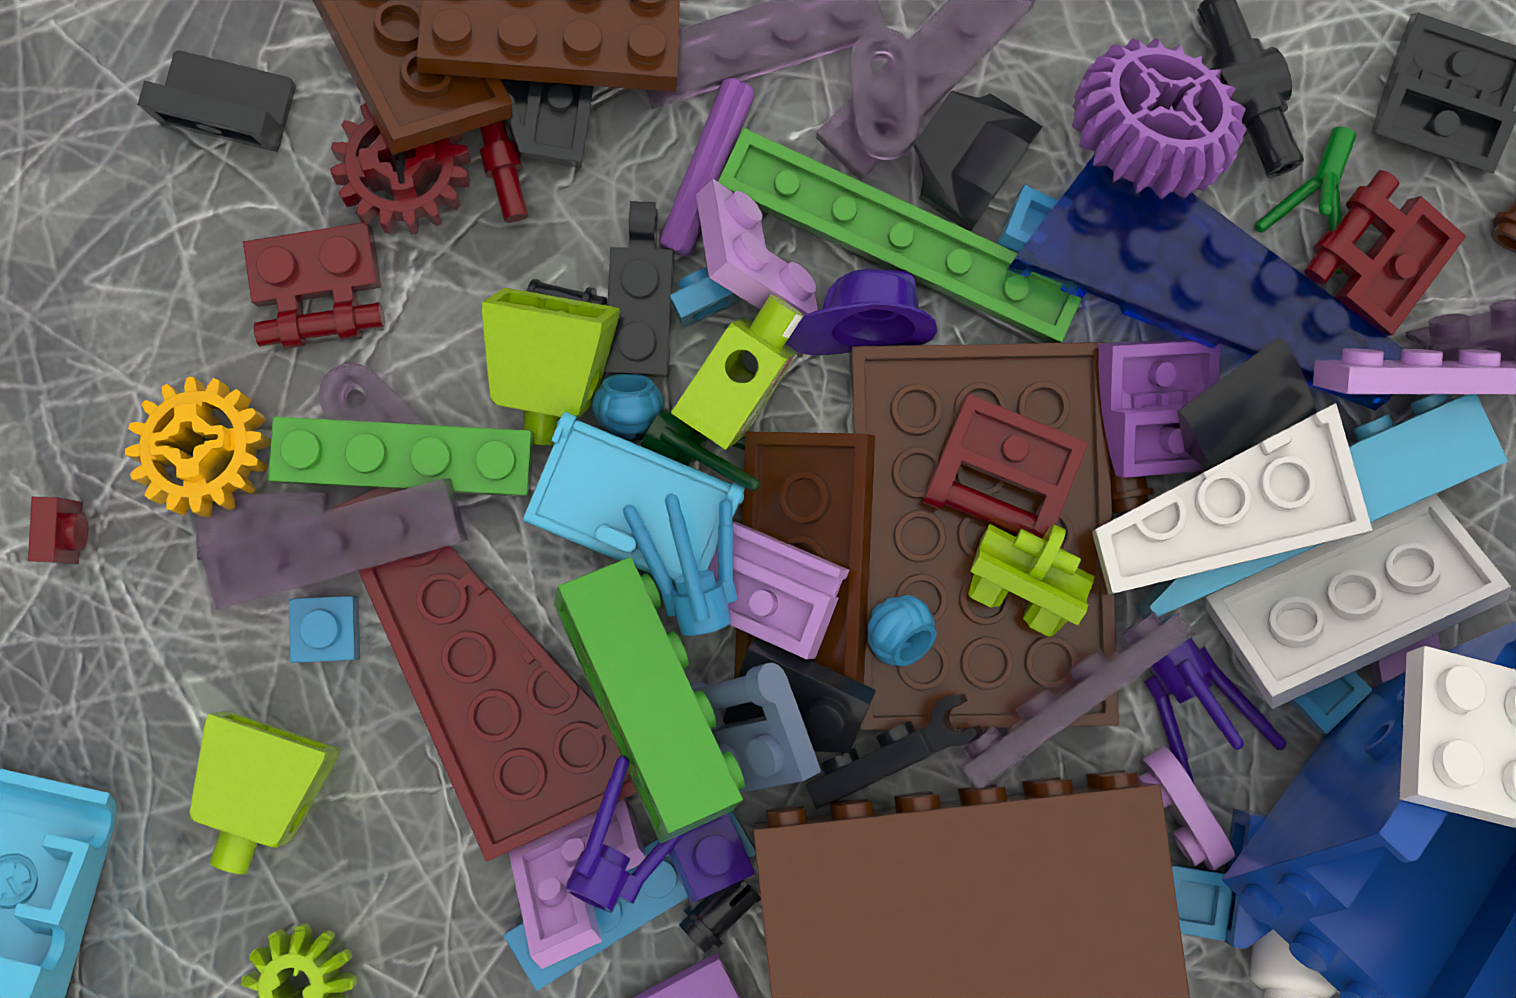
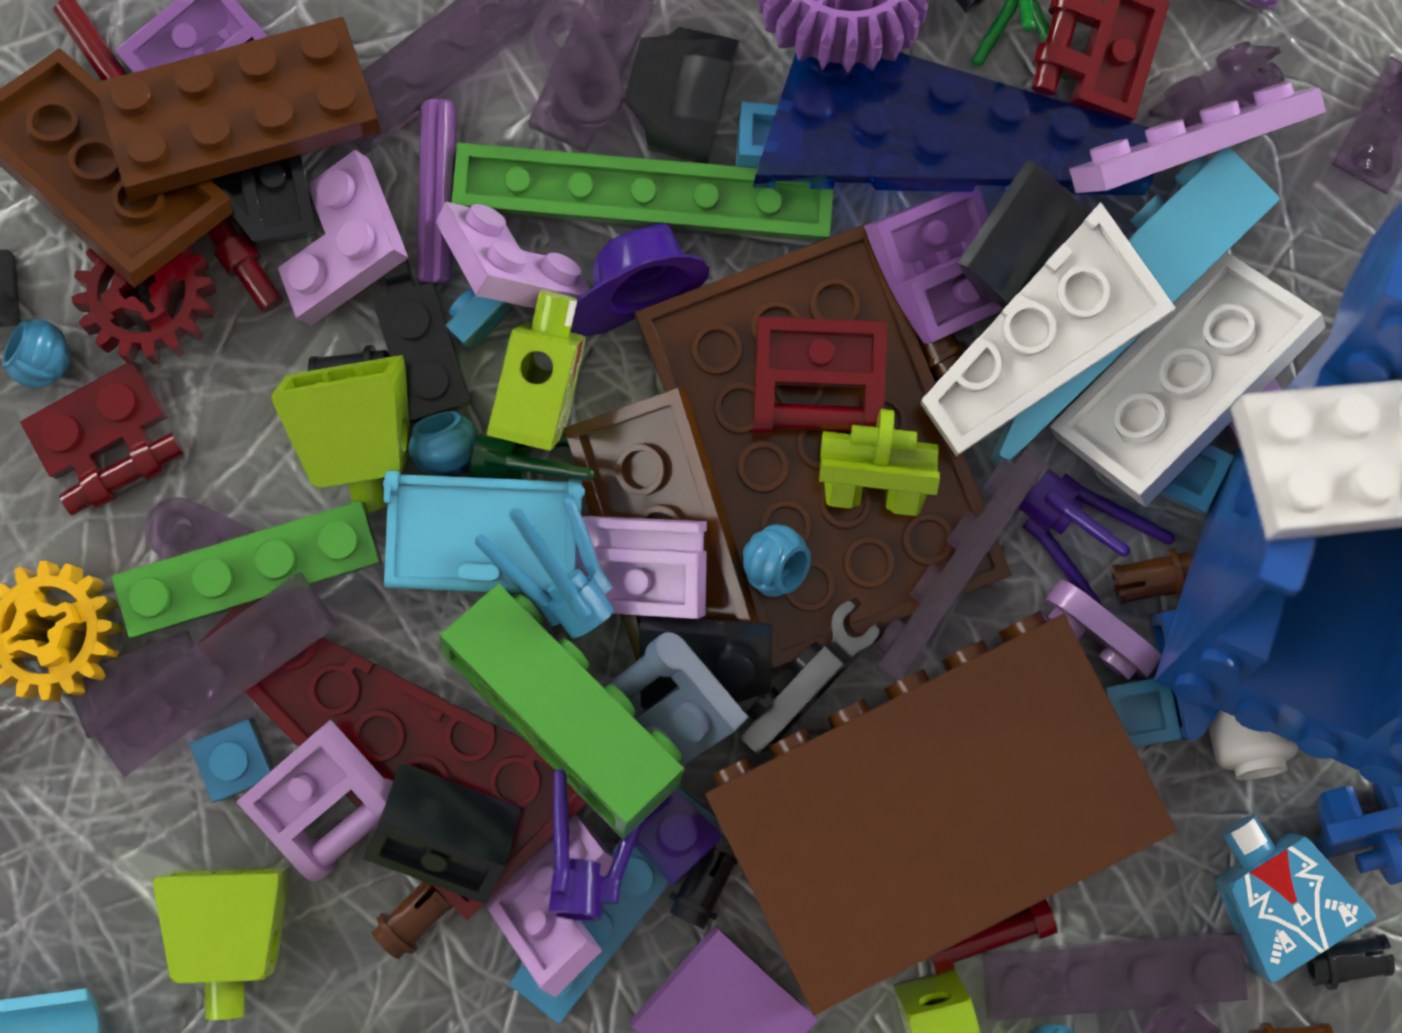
camera: 25 degrees left, 0 degrees up
none -> dark azure piece [2,319,71,389]
none -> lavender plate [236,719,393,882]
none -> lavender plate [278,150,409,326]
none -> black panel [363,764,522,904]
none -> reddish brown pin [372,881,453,959]
none -> reddish brown pin [1111,548,1192,605]

